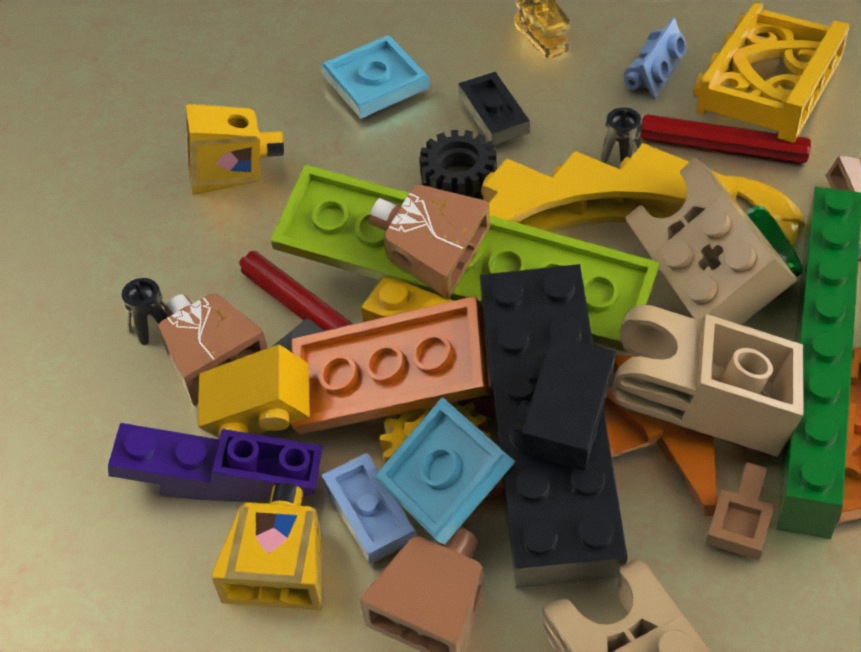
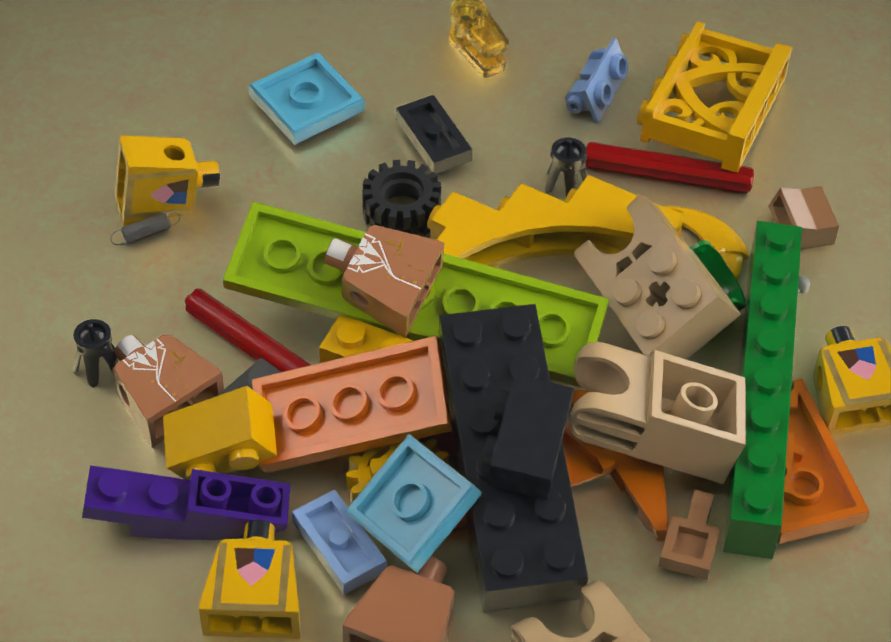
camera: 10 degrees left, 0 degrees up
none -> light grey piece [110,211,180,245]

